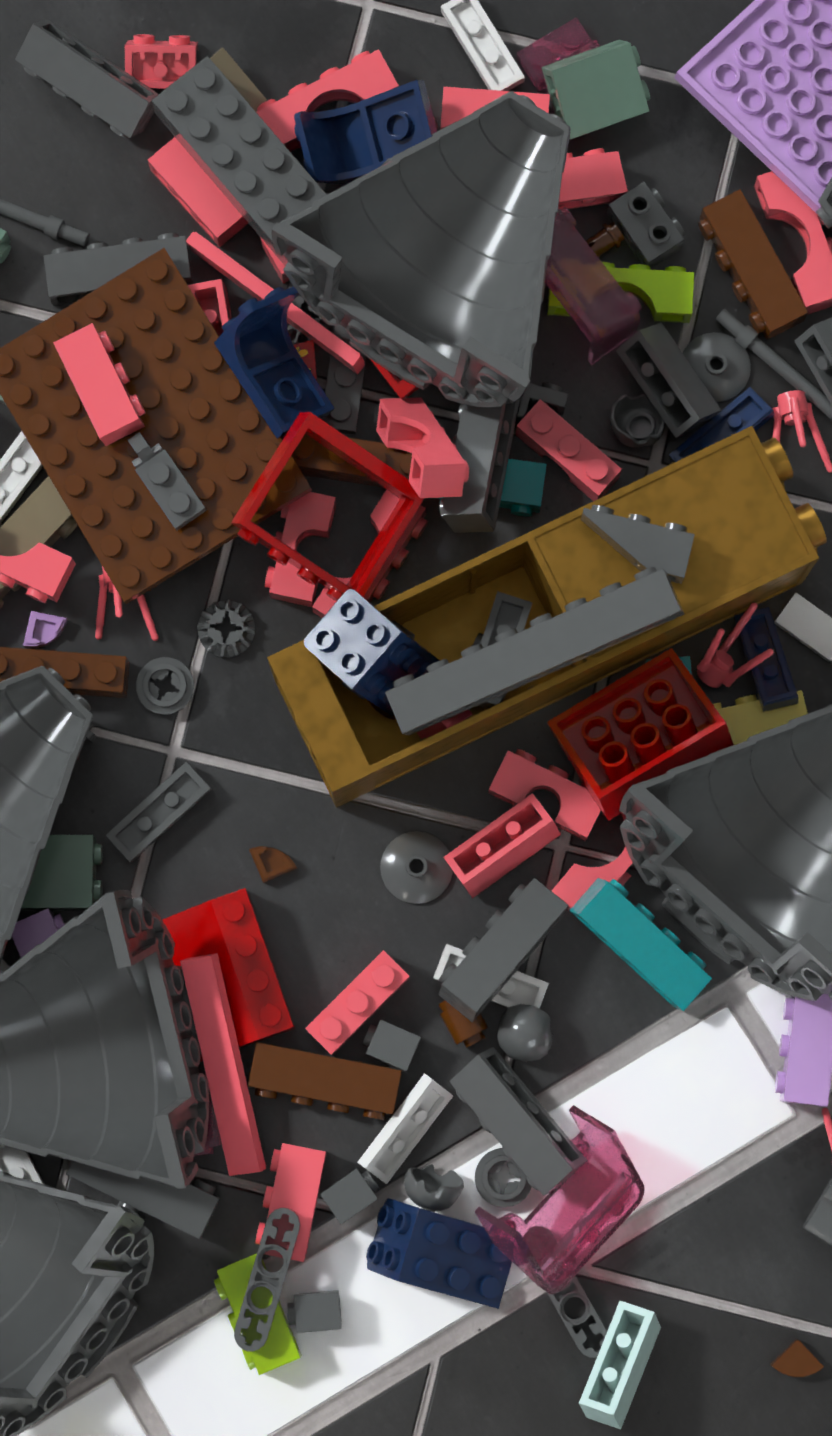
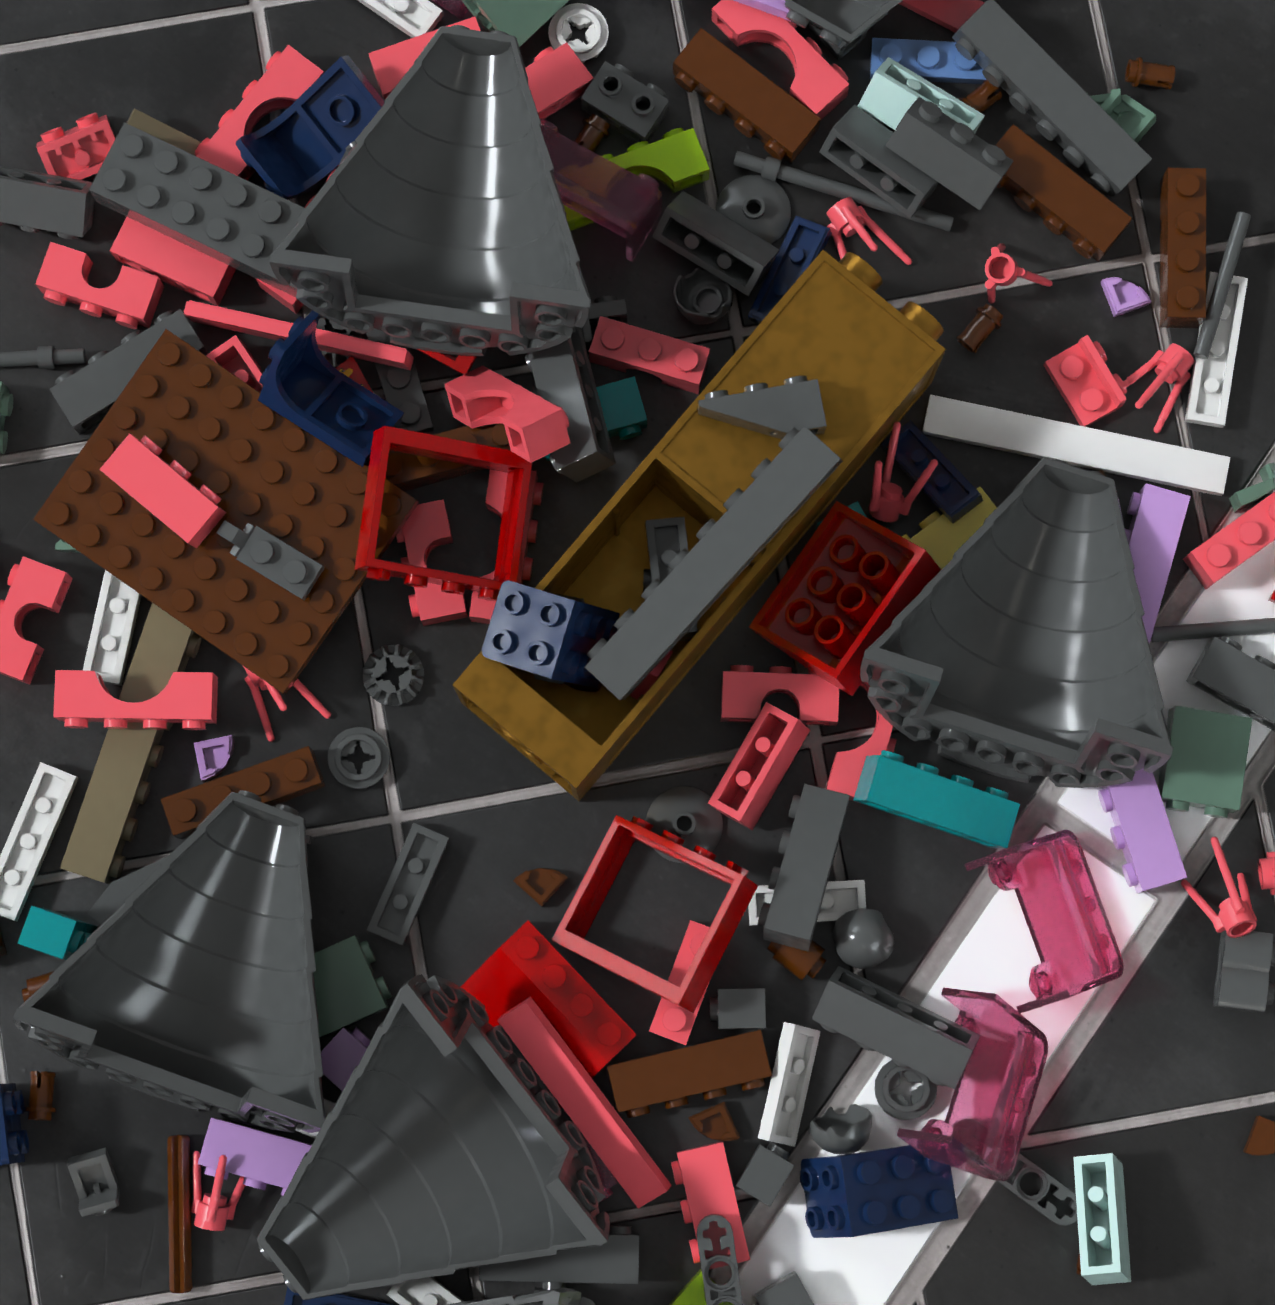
camera: 25 degrees left, 0 degrees up
none -> coral arch [35,242,164,329]
none -> white gear [548,3,609,63]
none -> red window [552,815,758,1013]
none -> reddish brown tile [688,1101,740,1141]
none -> clear pink windscreen [965,830,1124,1014]

